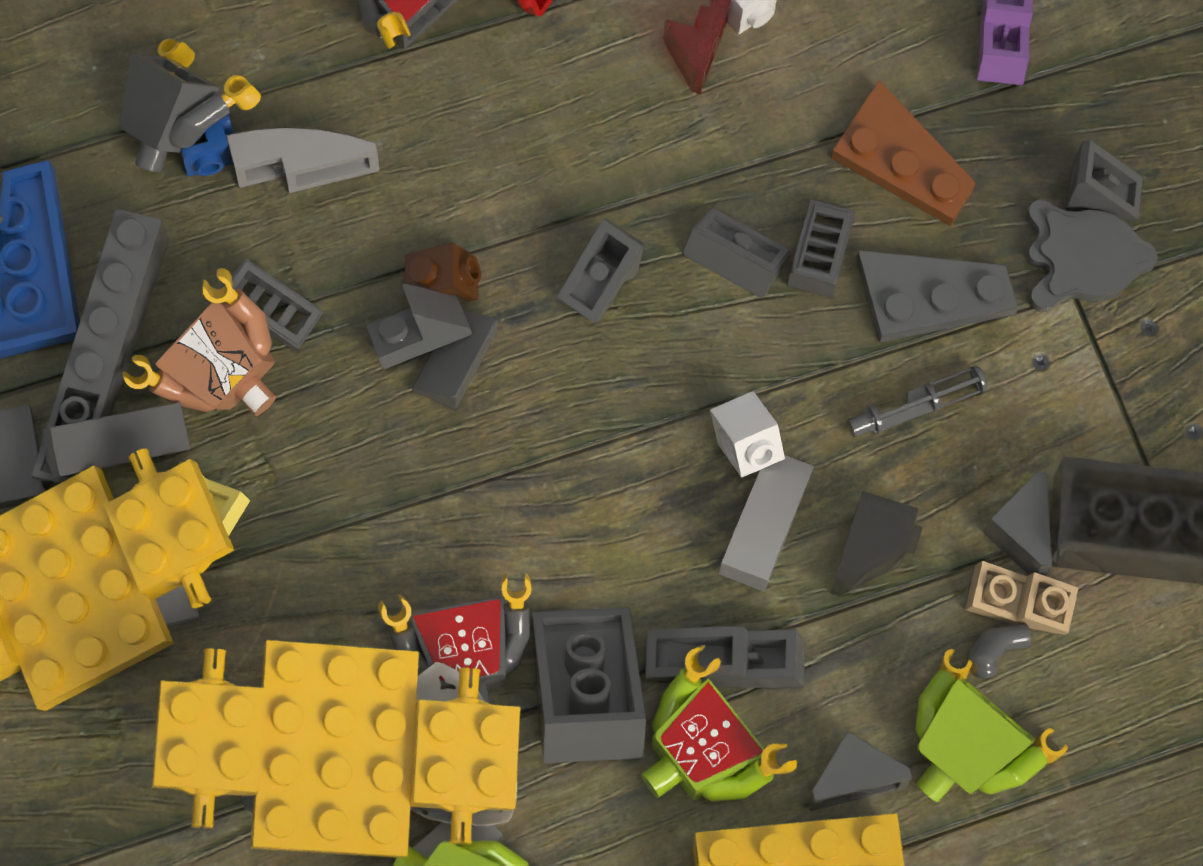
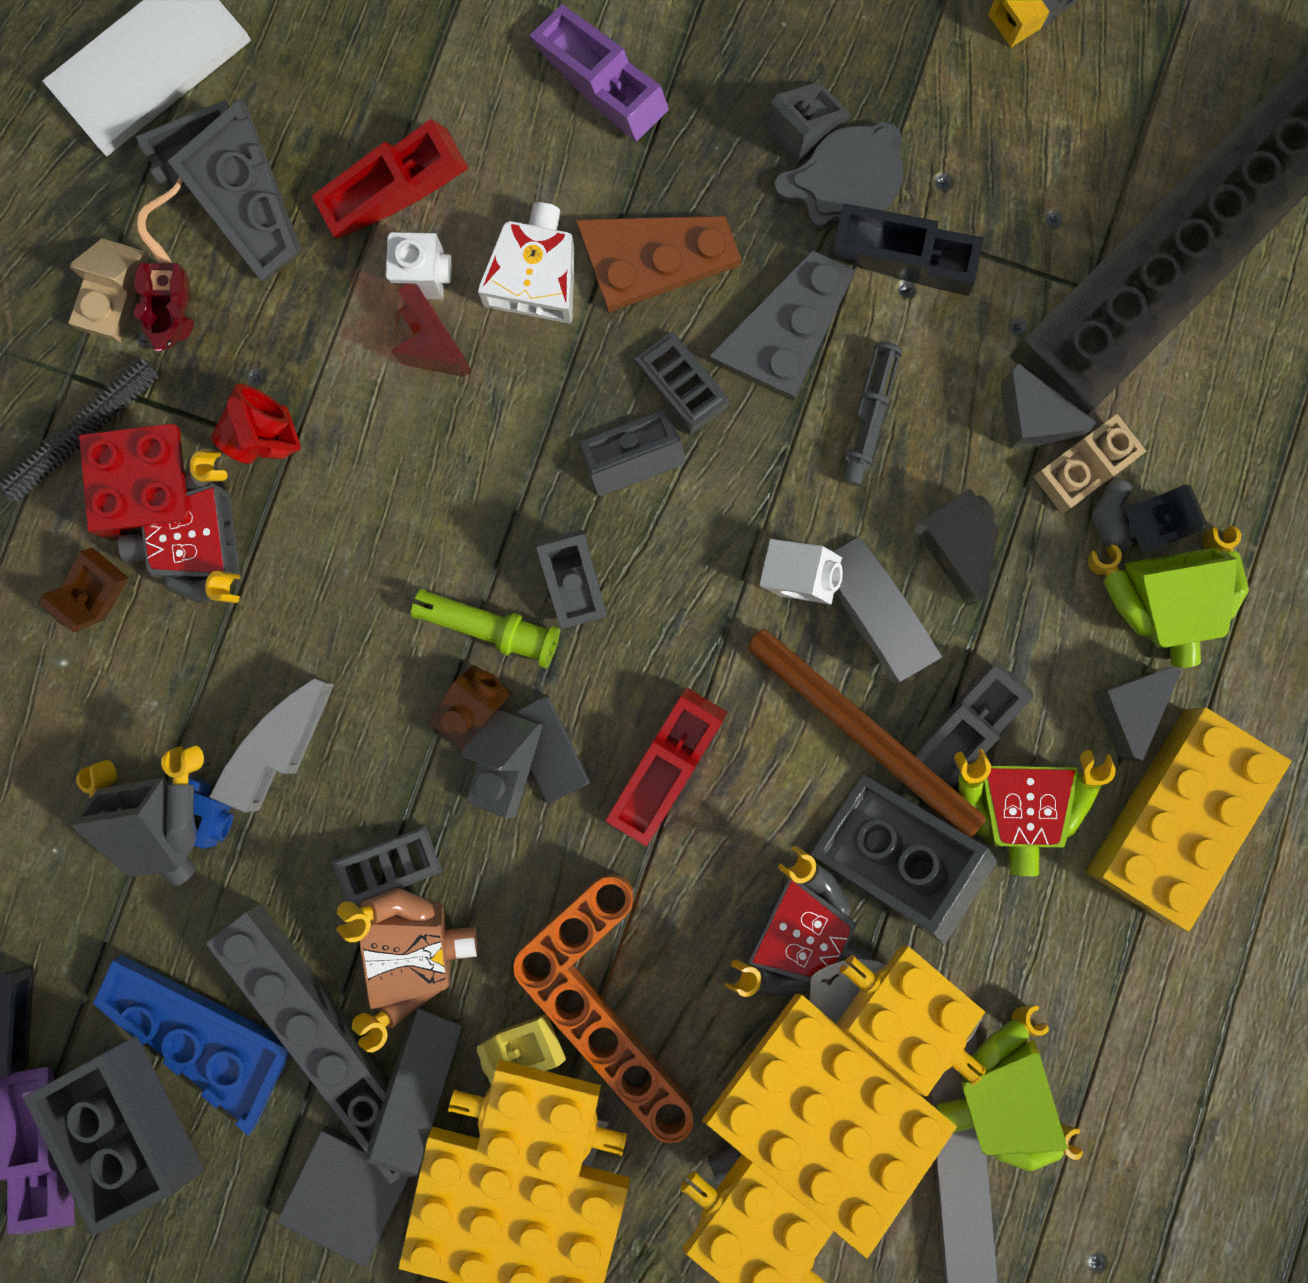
camera: 45 degrees left, 15 degrees up
none -> lime pin [411,588,560,669]
none -> white torso [478,202,575,324]
none -> orange beam [513,873,693,1144]
none -> red slope [605,687,728,847]
none -> dark orange axle [748,629,986,837]
none -> black slope [833,203,984,296]
none -> black bracket [1124,484,1207,554]

